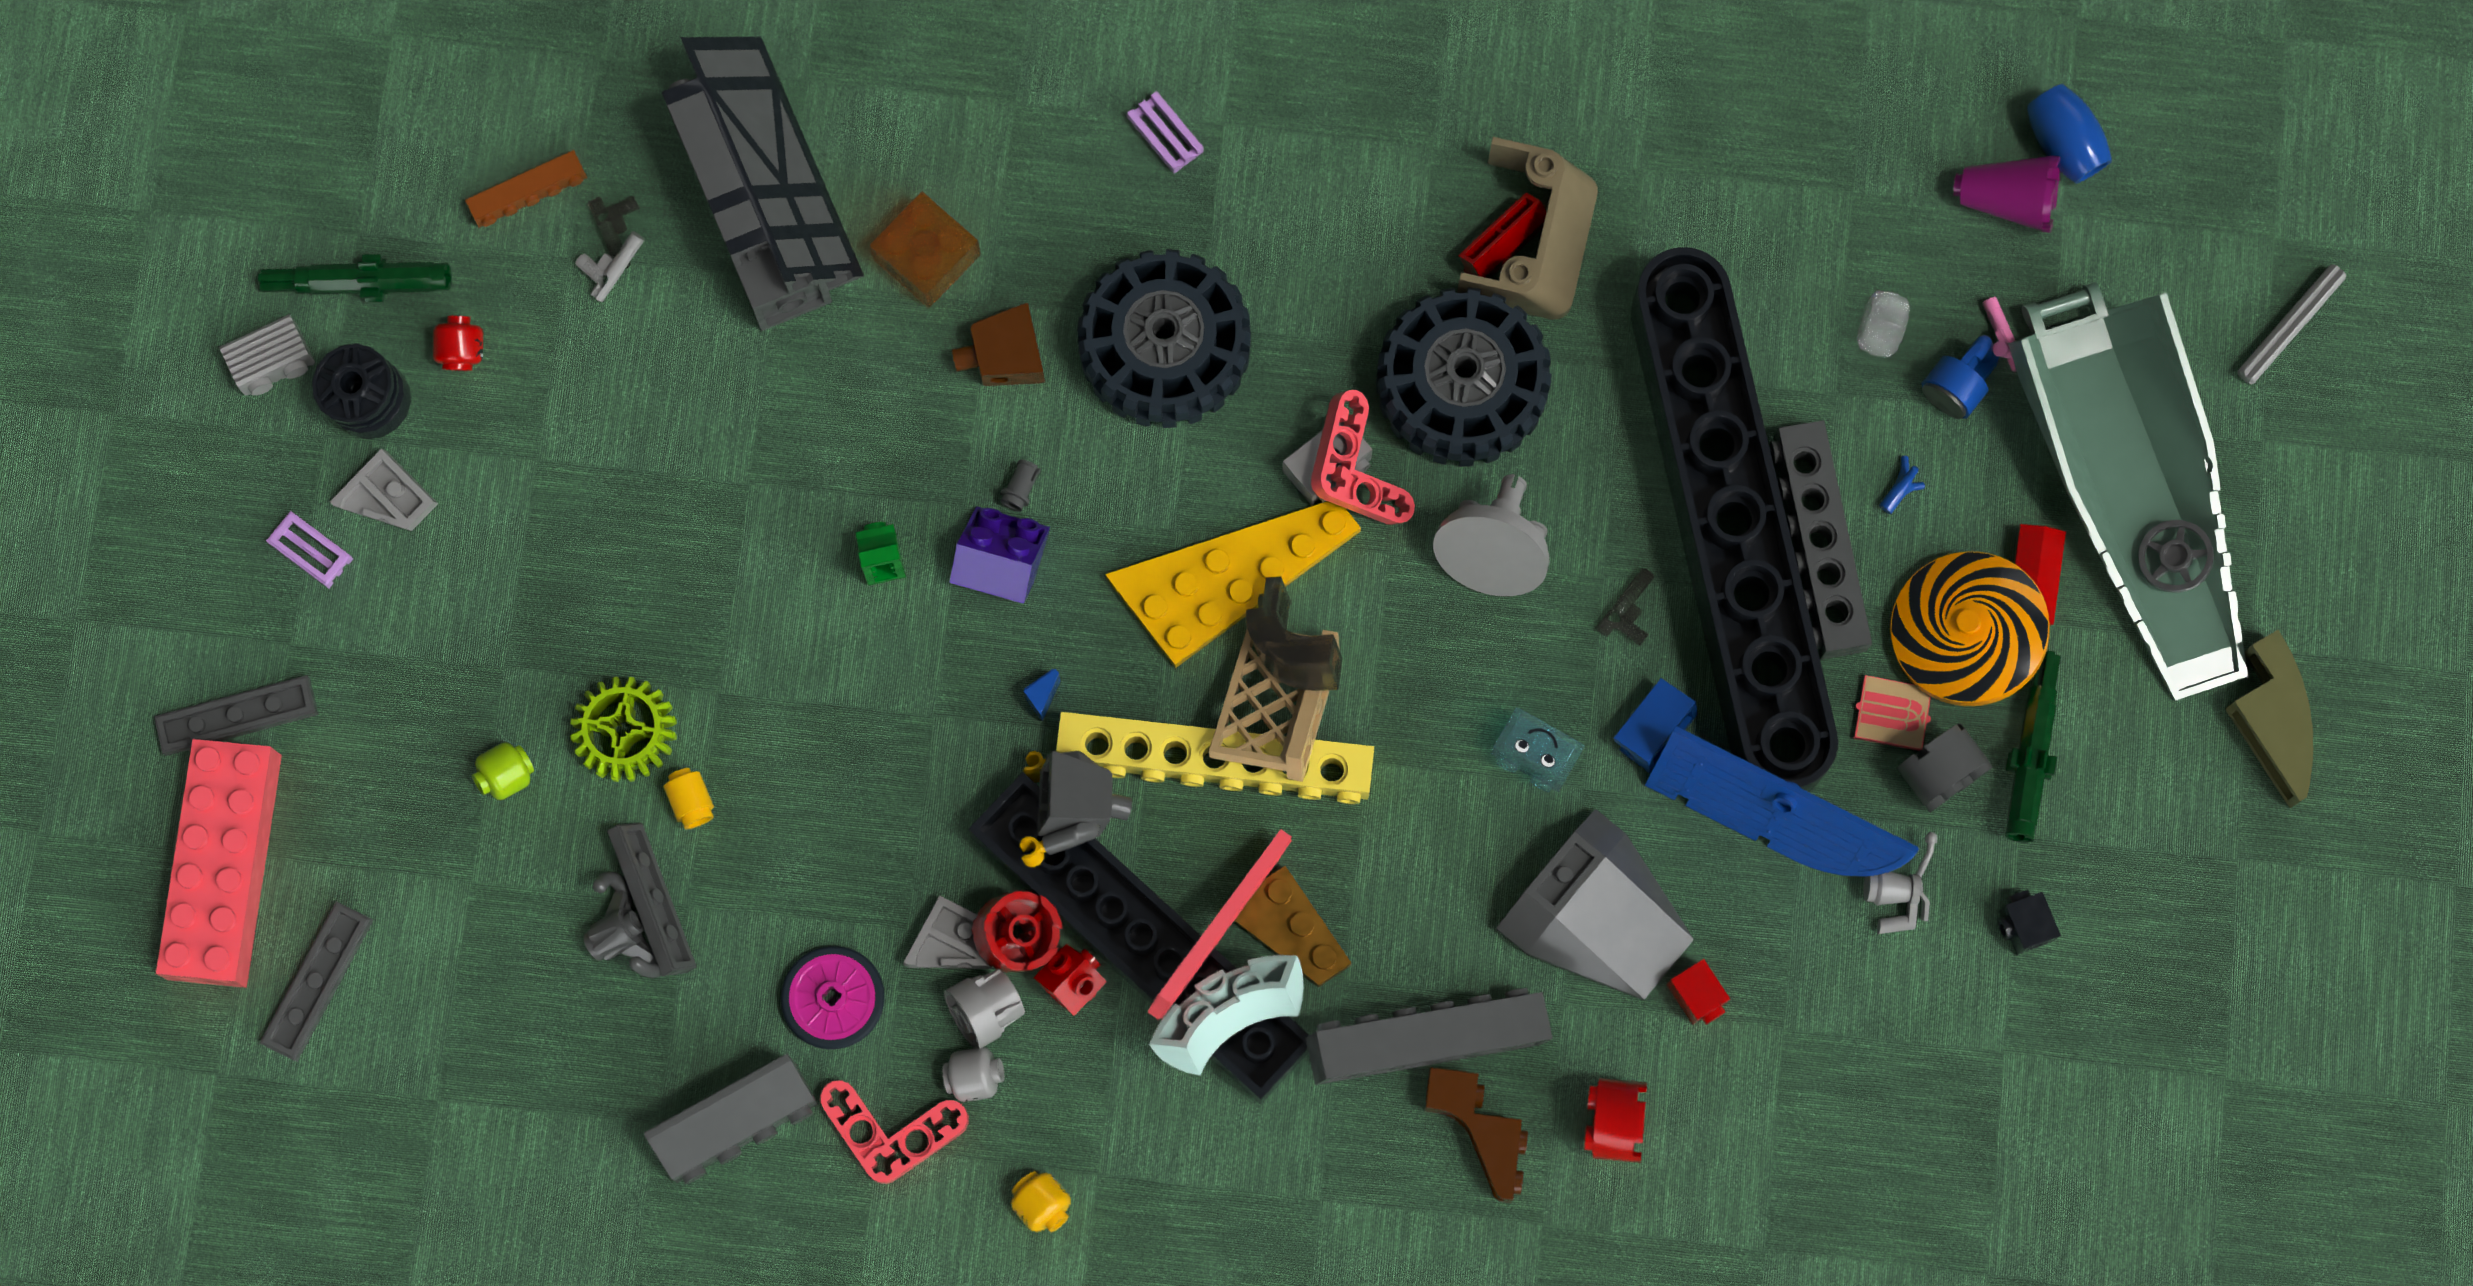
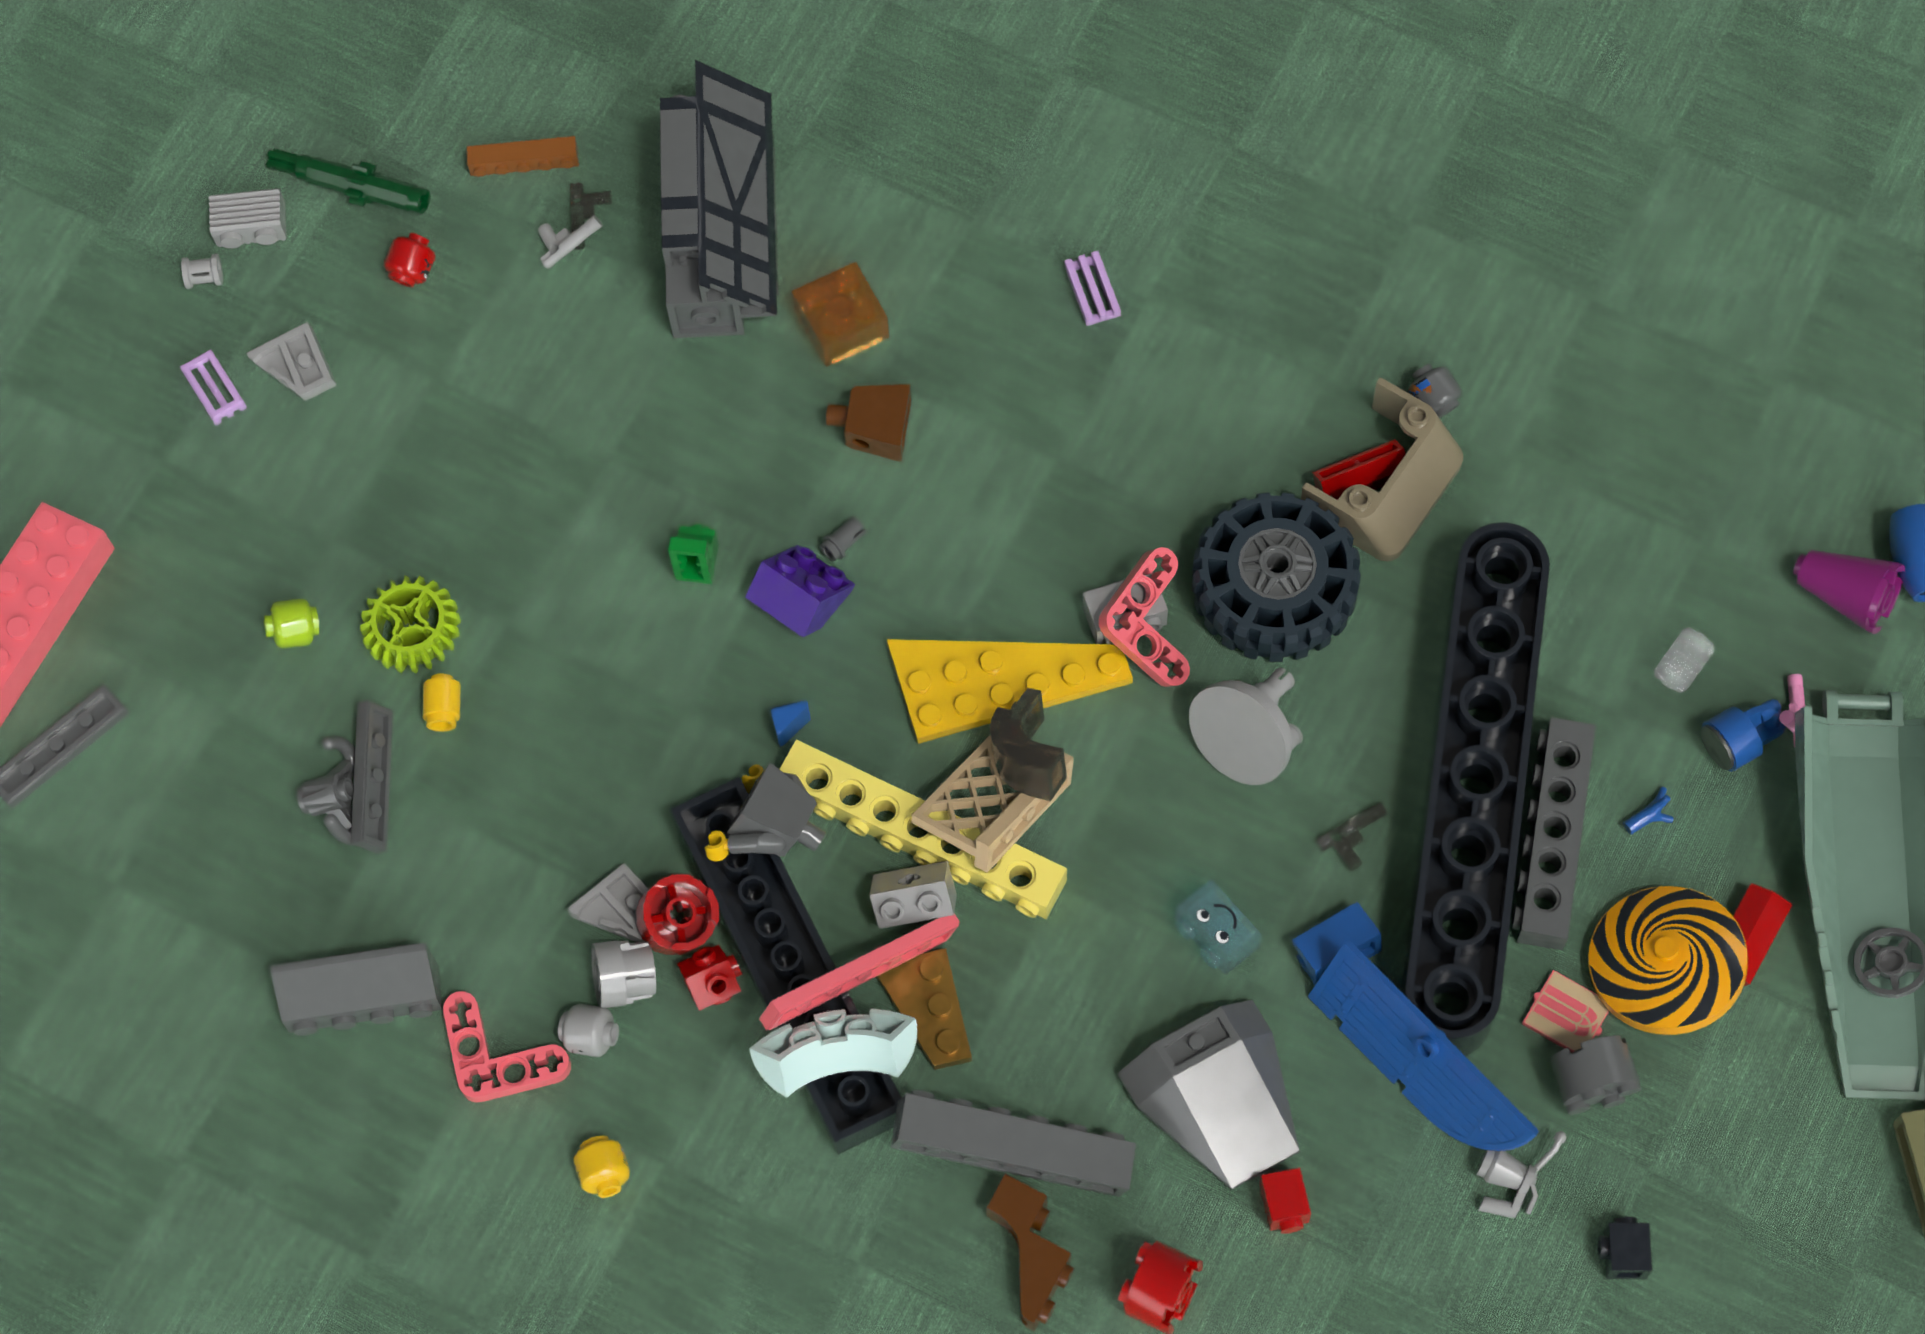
camera: 25 degrees right, 10 degrees down
dark grey tile [154,675,319,756] -> none
black wheel [312,344,411,439] -> none
dark pink wheel [781,946,885,1050] -> none
black wheel [1077,249,1251,428] -> none
dark green piece [2005,650,2061,843] -> none
none -> light grey bush [181,253,223,289]
none -> light grey brick [870,861,957,929]
none -> dark grey head [1408,363,1462,418]

